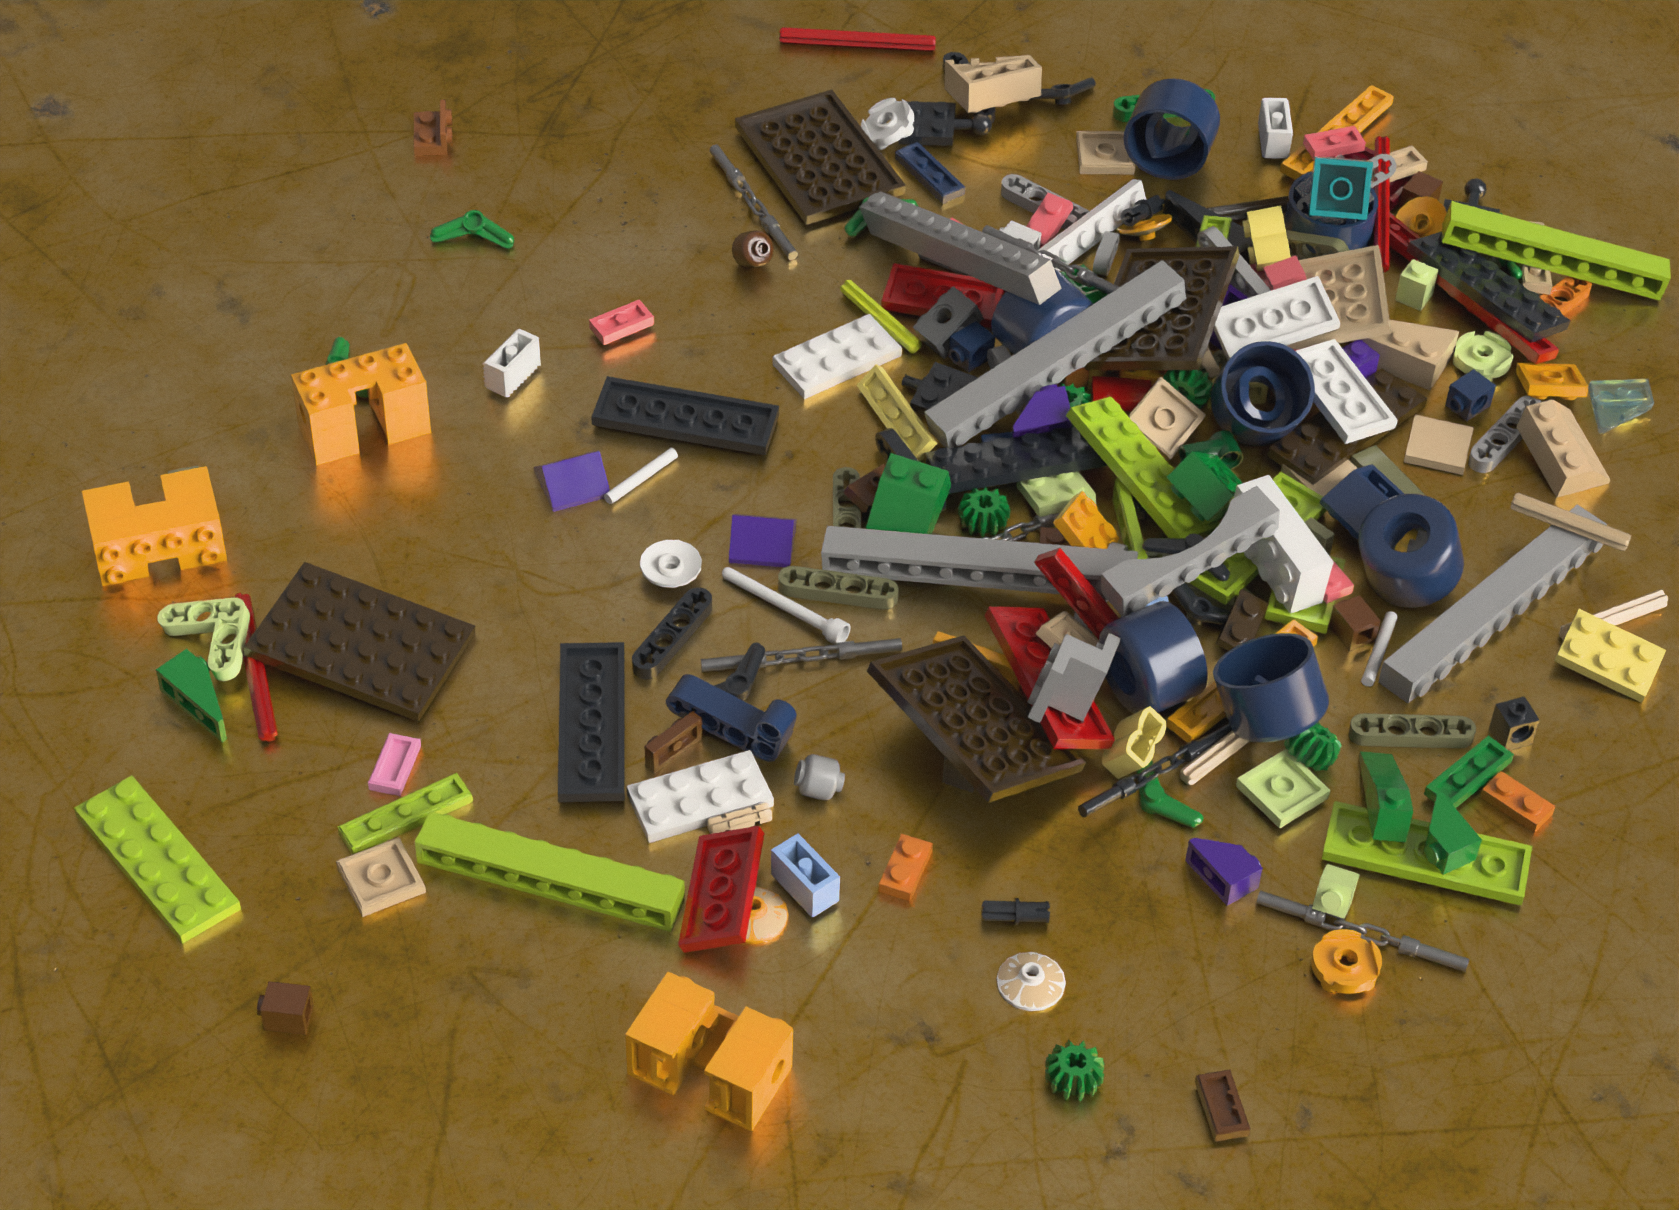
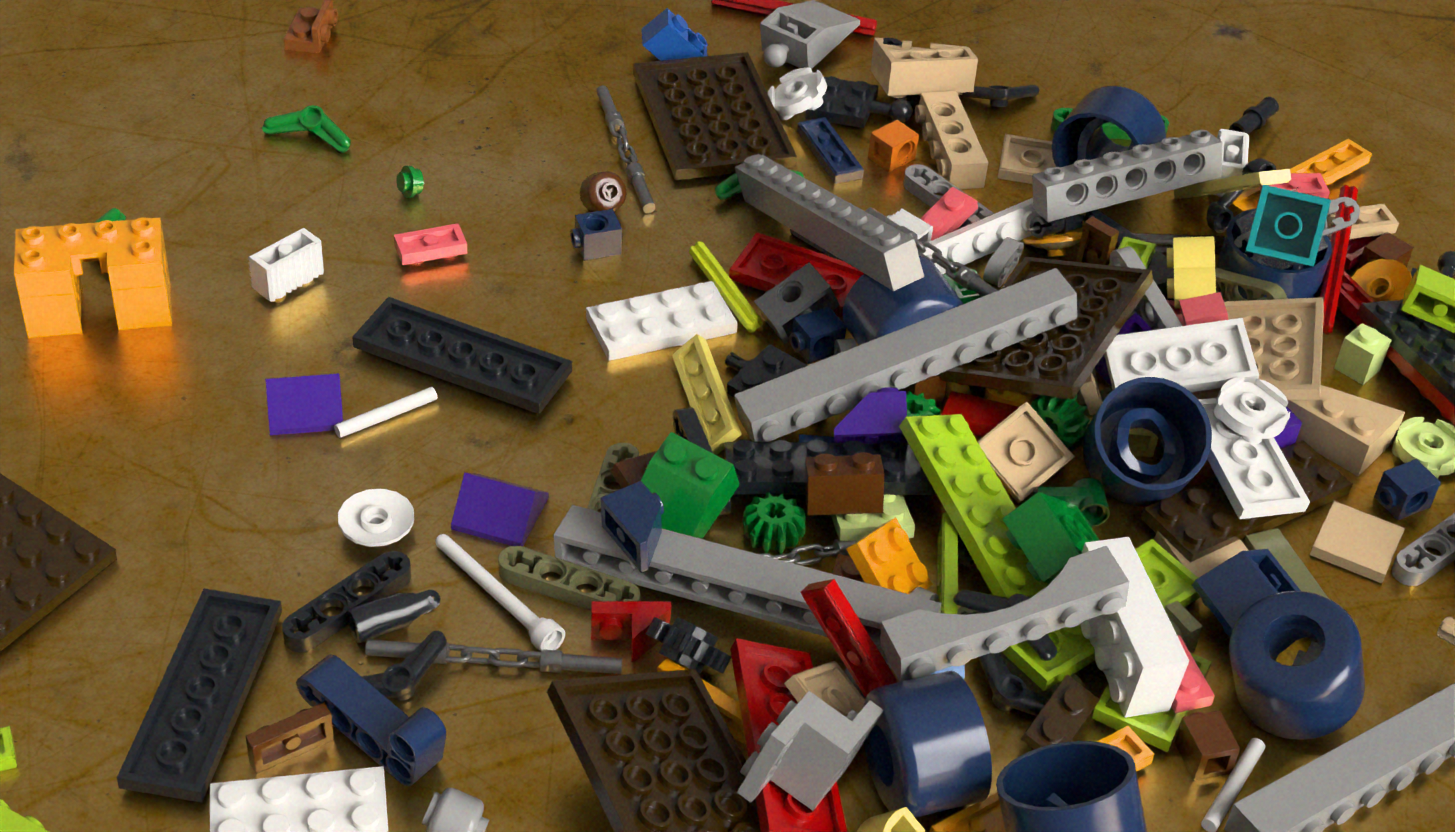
camera: 10 degrees right, 5 degrees down
none -> black piece [346,590,440,643]
none -> green plate [396,165,424,198]
none -> dark blue brick [570,209,622,261]
none -> red slope [591,601,671,662]
none -> dark blue slope [600,481,664,573]
none -> blue slope [641,8,708,61]
none -> black gear [646,617,731,674]
none -> light grey slope [760,0,860,69]
none -> reddish brown brick [805,452,884,515]
none -> orange brick [868,120,919,172]
none -> tan brick [915,91,988,189]
none -> light grey brick [1032,130,1223,222]
none -> reddish brown plate [1076,216,1119,265]
none -> light yellow tile [1174,169,1291,199]
none -> black bar [1206,158,1276,233]
none -> white plate [1214,377,1290,444]
none -> black pin [1229,97,1279,134]

